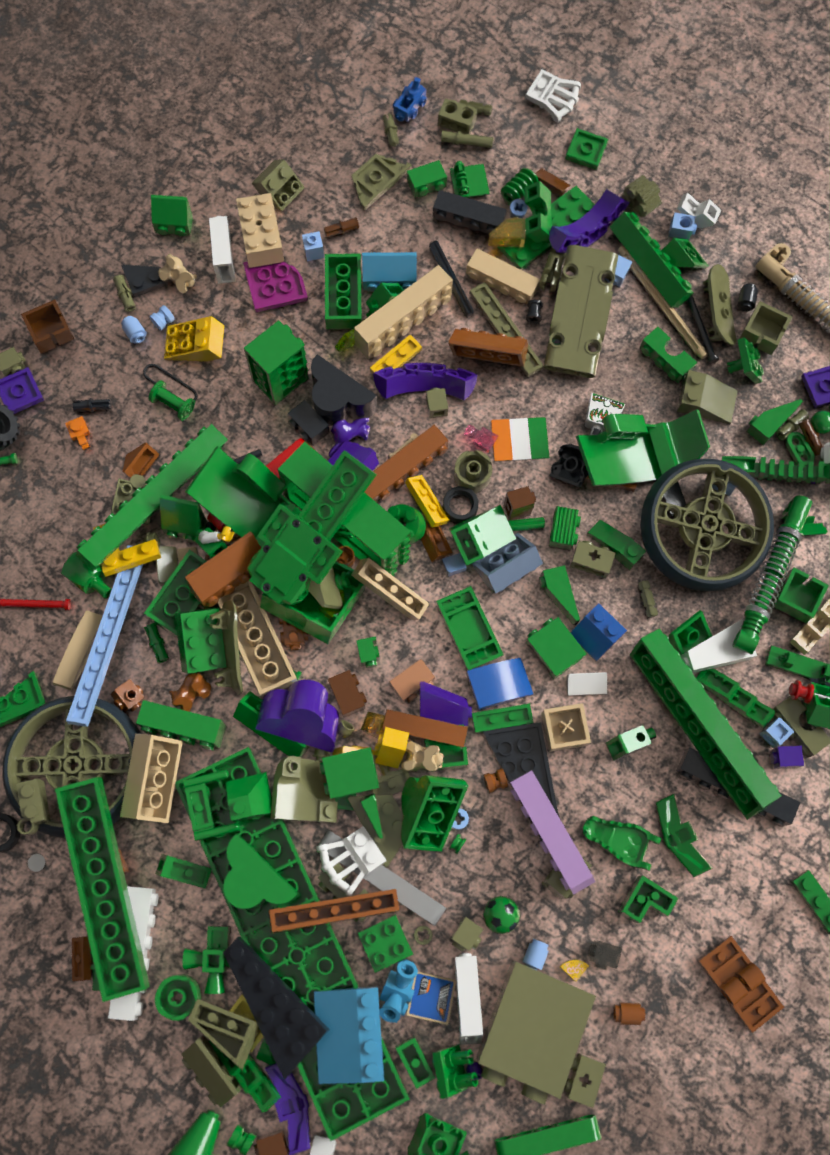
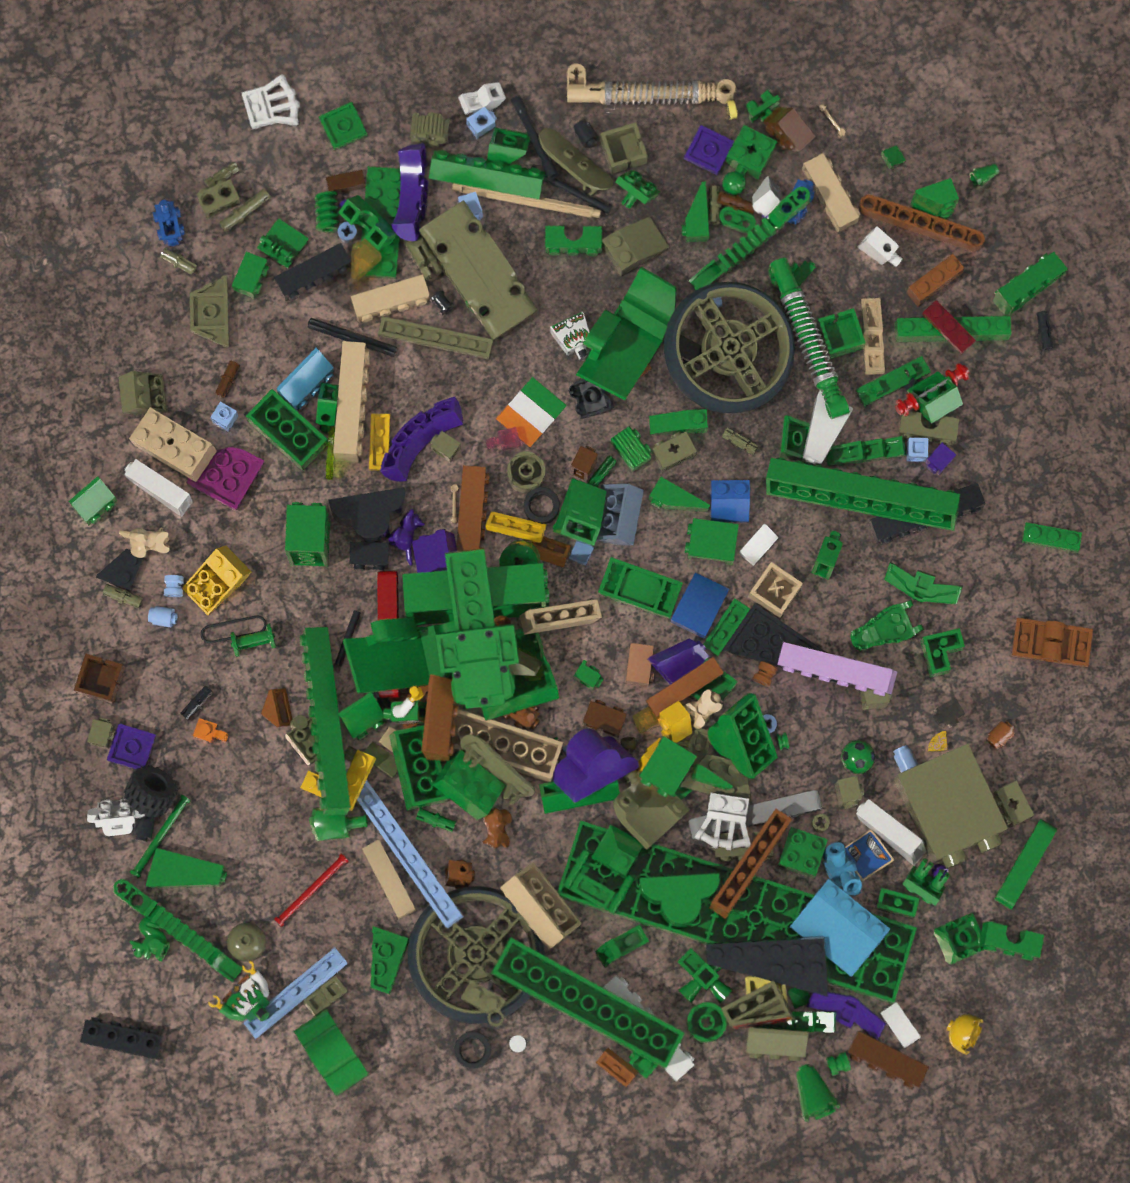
camera: 45 degrees left, 5 degrees up
green brick [136,700,226,751] -> none
green bush [335,571,350,591] -> none
dark orange slope [448,328,528,366] -> none
none -> black piece [511,96,558,179]

